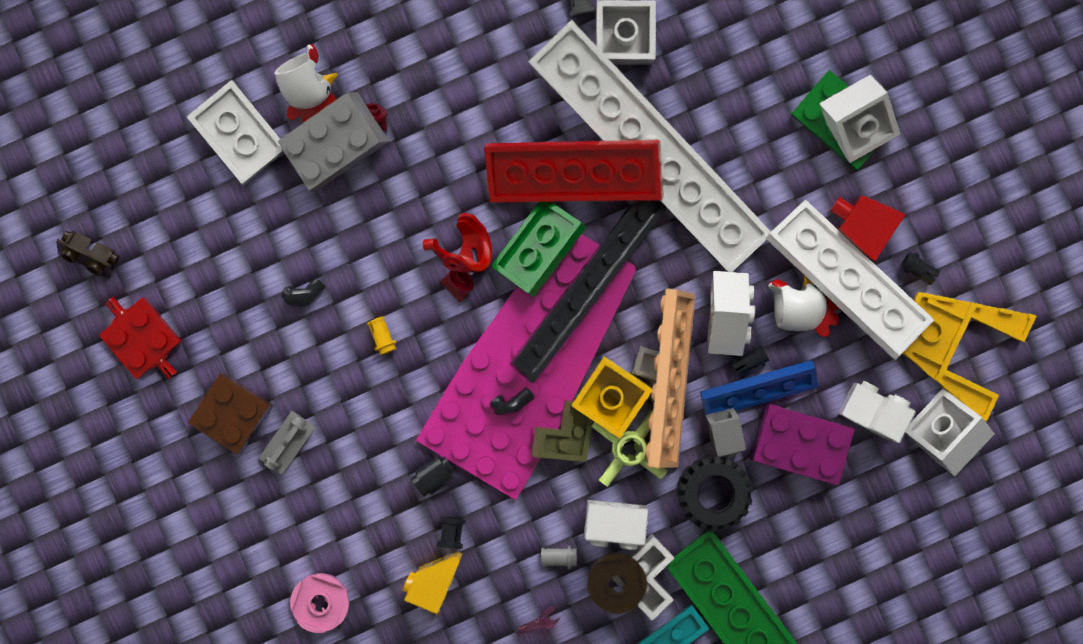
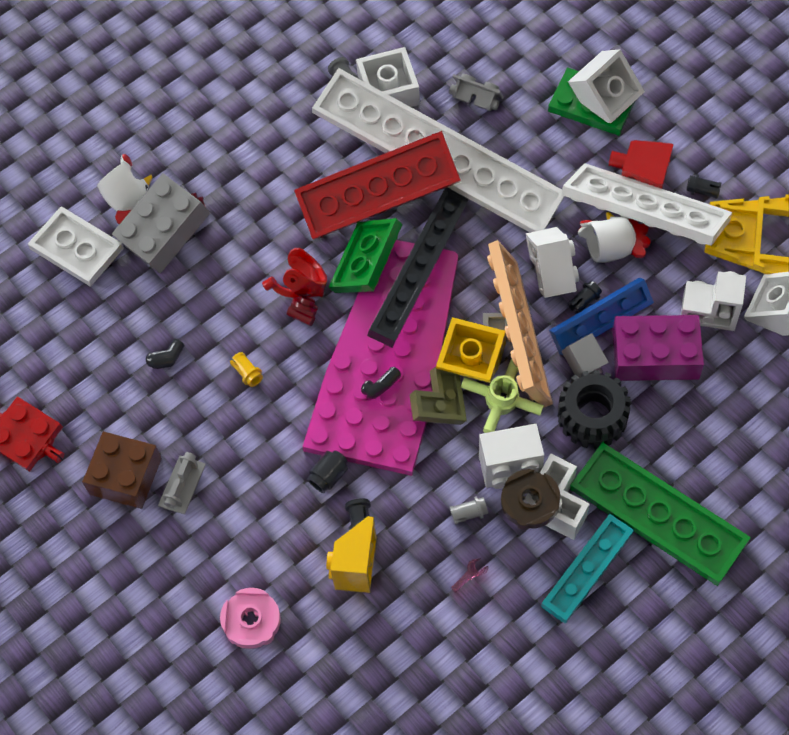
camera: 10 degrees left, 25 degrees down
none -> light grey hinge [449,74,504,111]

